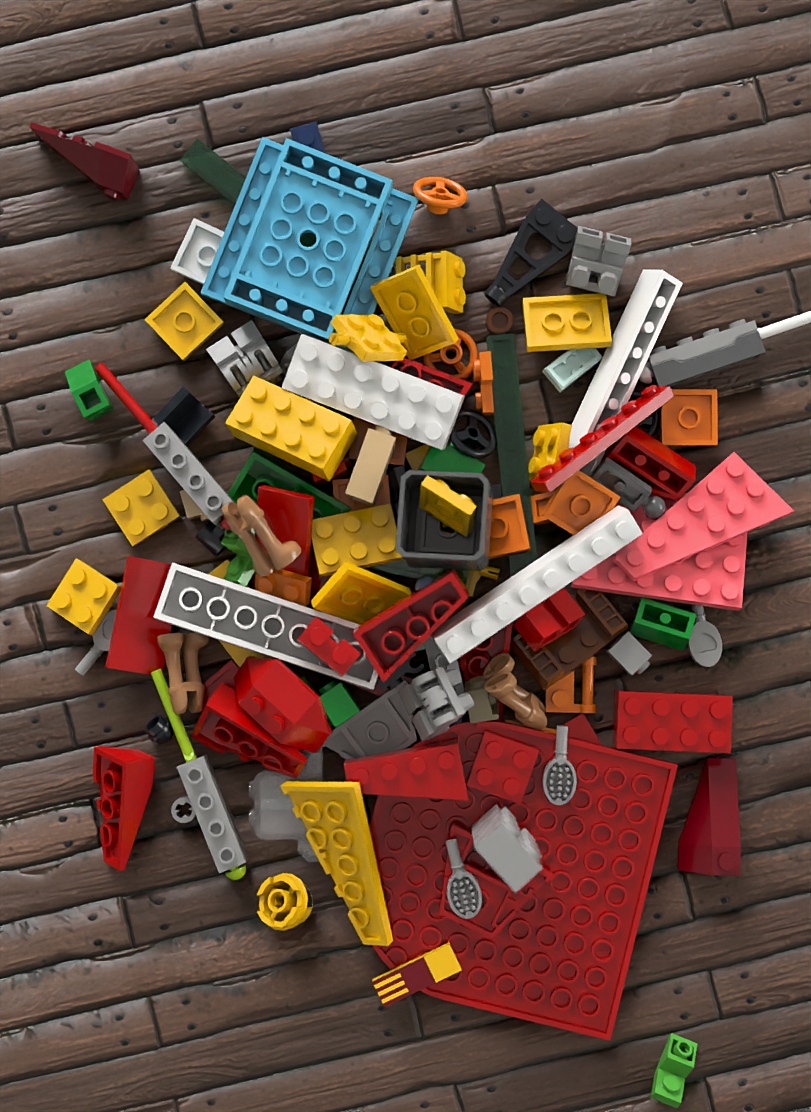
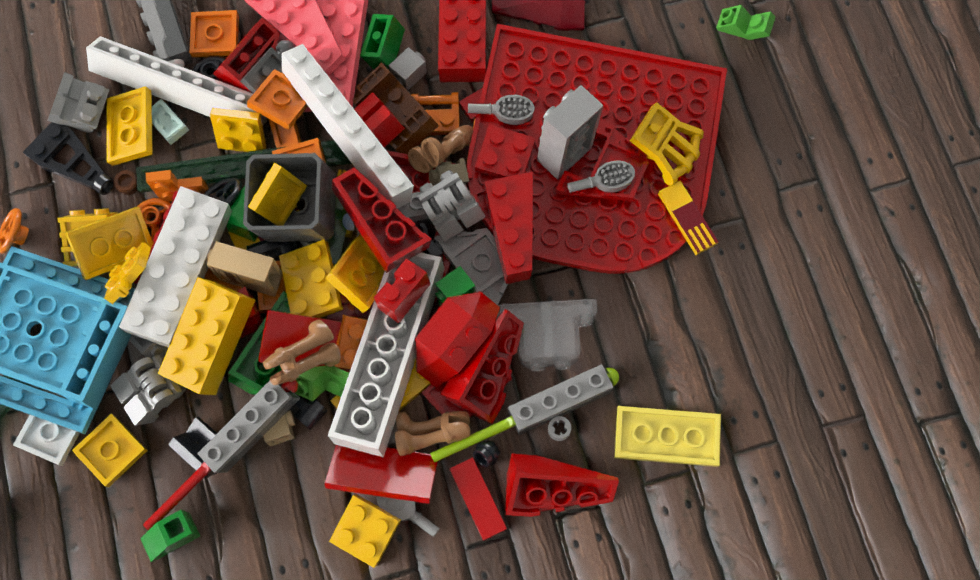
camera: 90 degrees left, 15 degrees down
yellow plate [102,469,181,547] -> none
yellow cone [257,873,313,931] -> none
yellow wing [280,781,393,946] -> none
plate [530,385,674,493] -> none
light grey piece [687,604,722,667] -> none
none -> red tile [450,457,507,541]
none -> light yellow tile [614,406,721,467]
none -> yellow plate [630,102,704,186]

